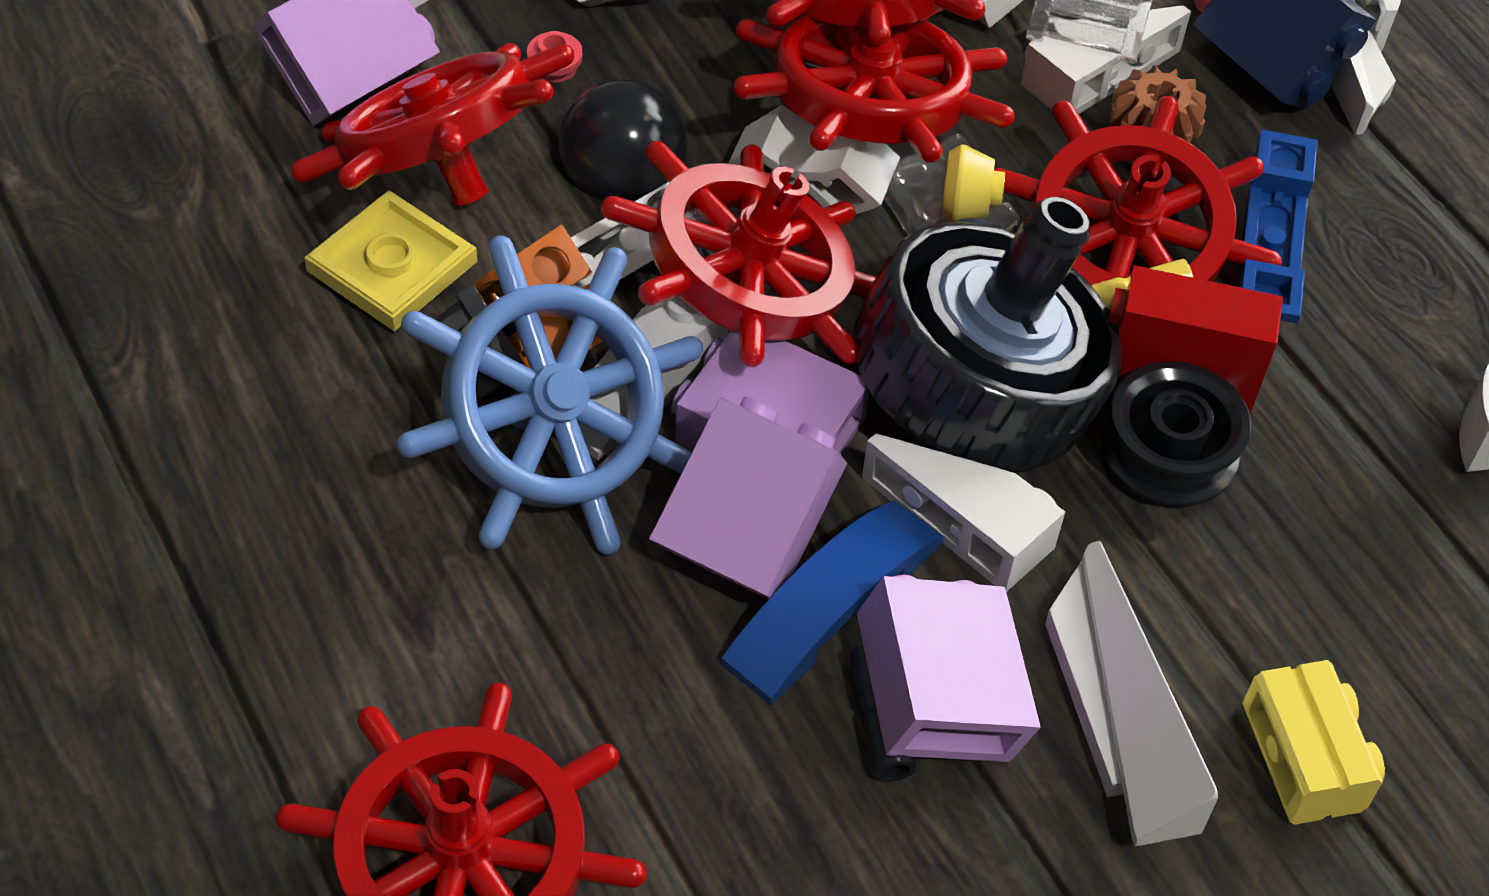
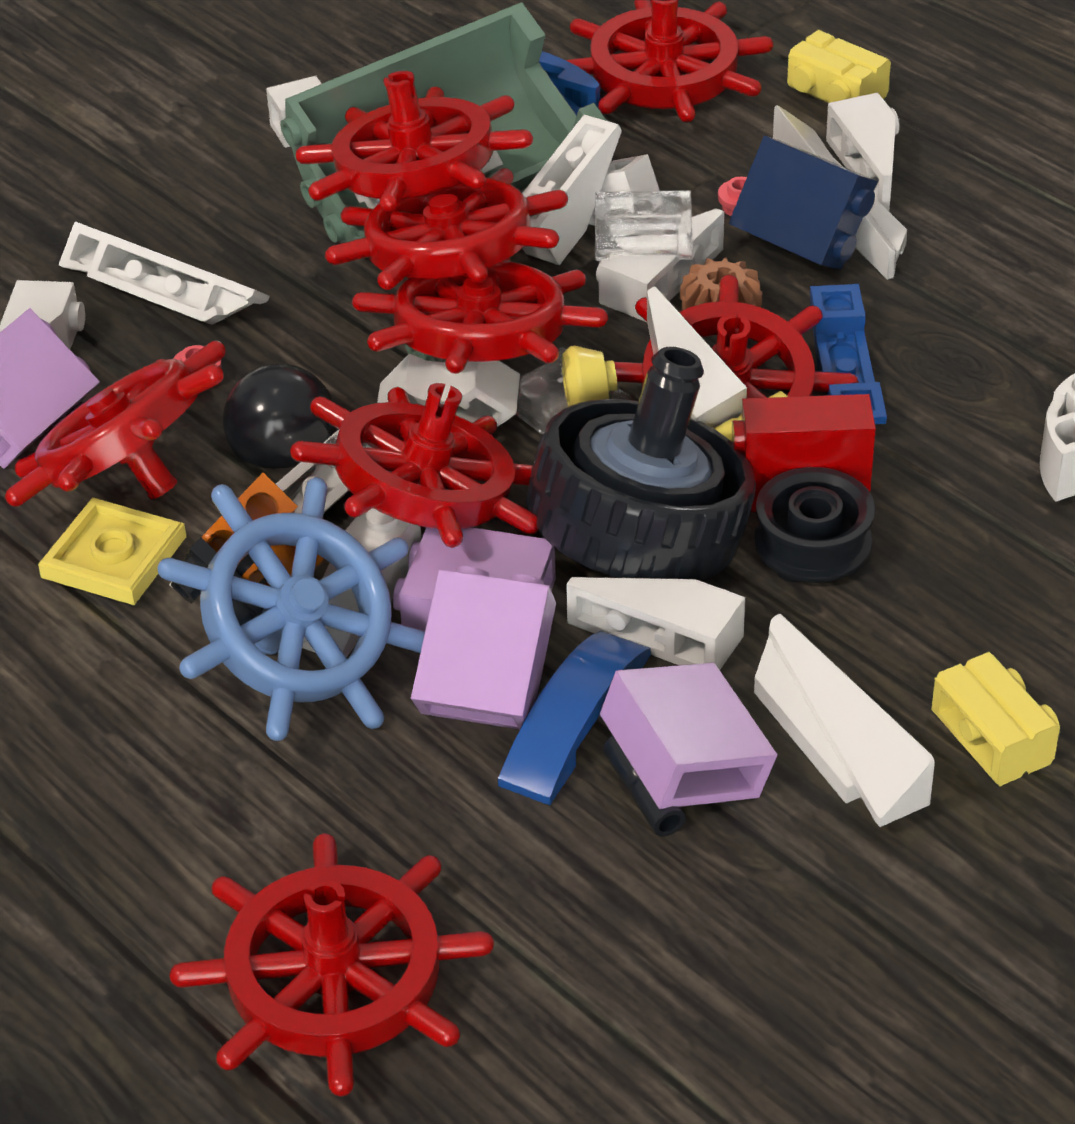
camera: 10 degrees left, 10 degrees down
none -> white slope [647,286,747,428]

